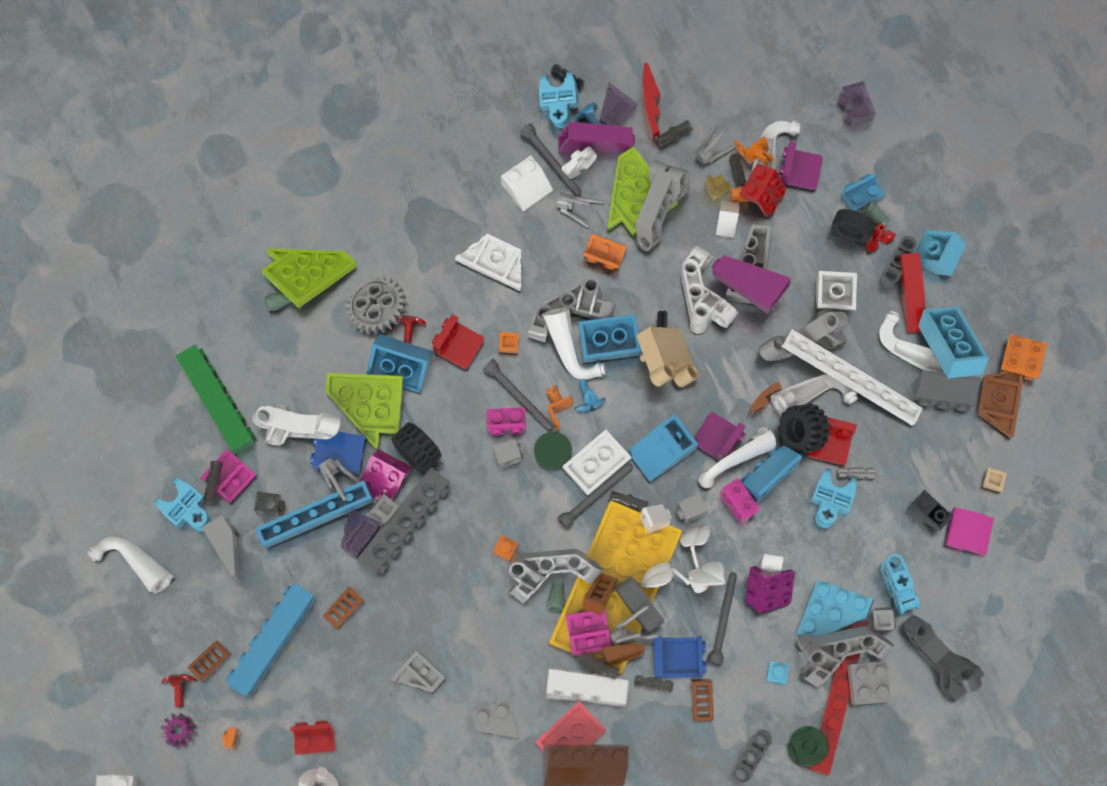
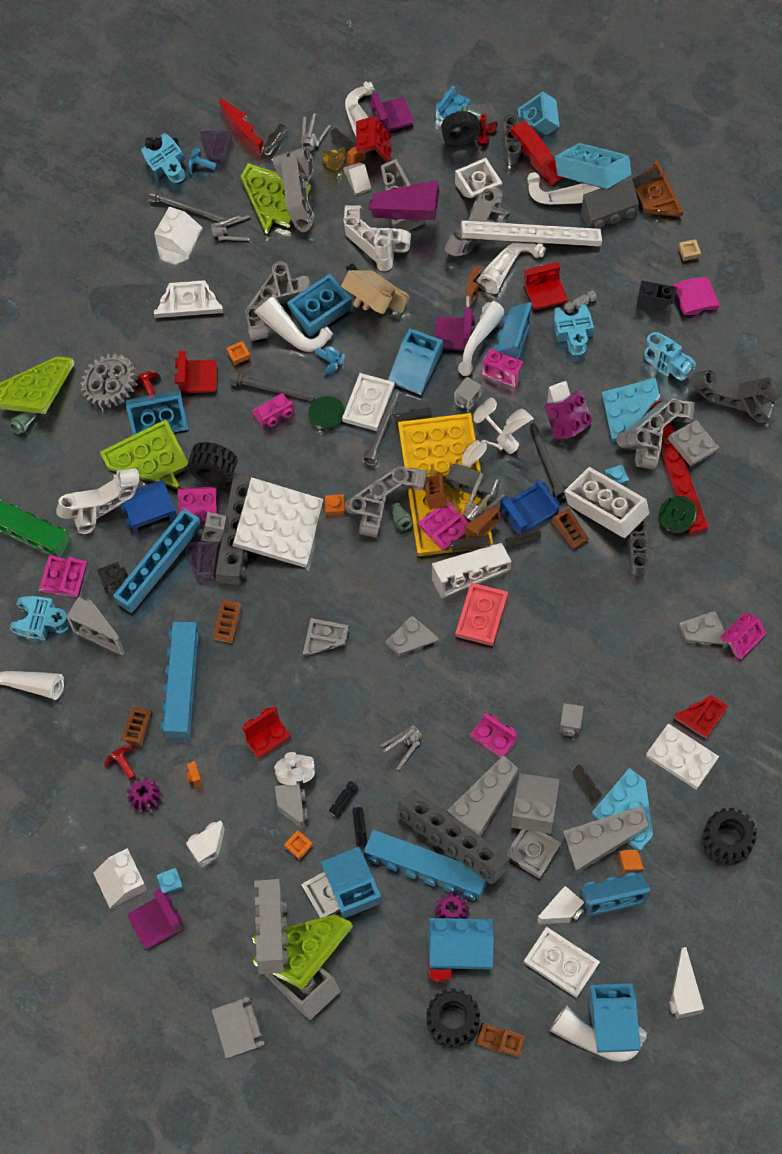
camera: 25 degrees left, 10 degrees down
clear smoke pin [203,461,223,502] -> none
light grey plant [319,457,360,501] -> none
light grey brick [493,439,524,468] -> none
reddish brown slope [544,744,628,786] -> none
orange bracket [546,385,573,431] -> none
magenta slope [558,122,635,153] -> none
white plate [561,146,597,179] -> none
orange bracket [583,233,627,270] -> none
white slope [640,504,672,535] -> none
orange bracket [734,137,774,166] -> none
black tyre [778,403,830,454] -> none
clear purple brick [839,81,876,127] -> none
light grey brick [873,607,896,631] -> none
orange hinge [1001,334,1047,380] -> none
none -> white plate [232,477,323,568]
none -> white brick [564,467,649,538]
none -> clear smoke axle [632,168,660,188]

